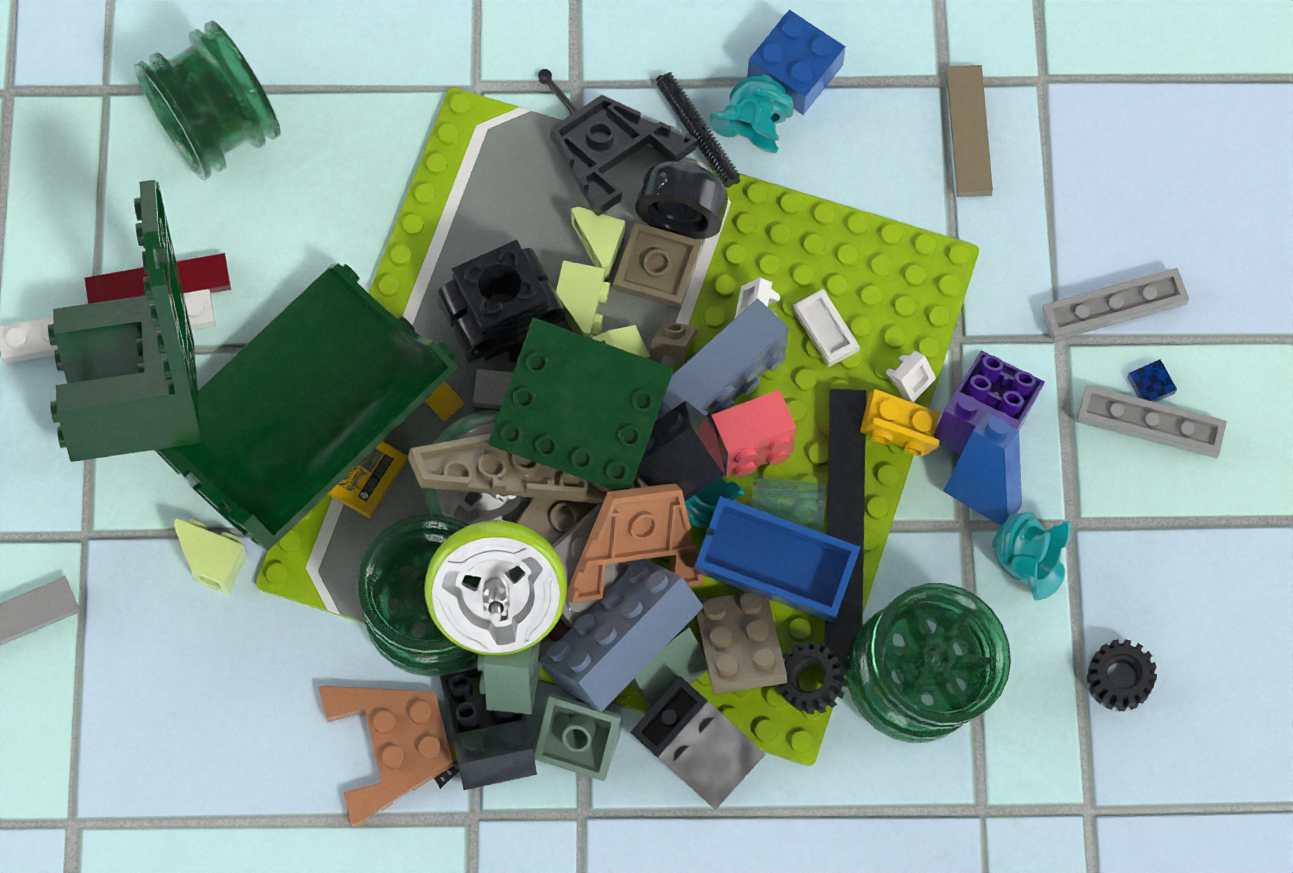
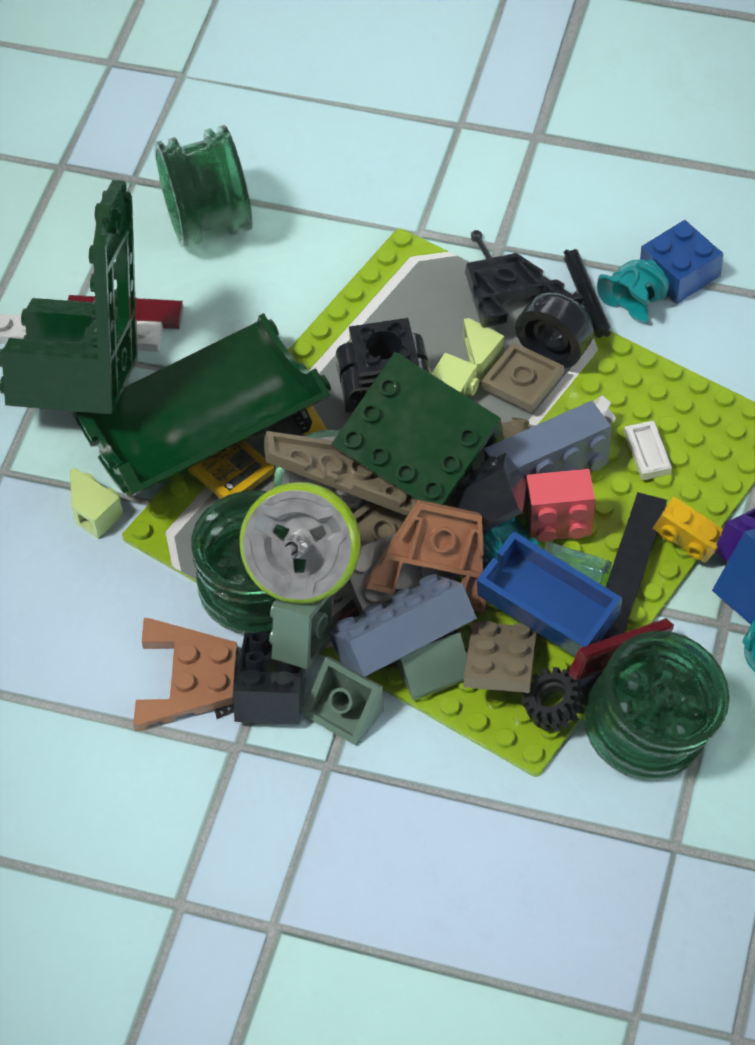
camera: 20 degrees right, 15 degrees down
slope [630,676,766,810] -> none
white tile [886,351,936,402] -> none
none -> dark red tile [568,618,674,681]

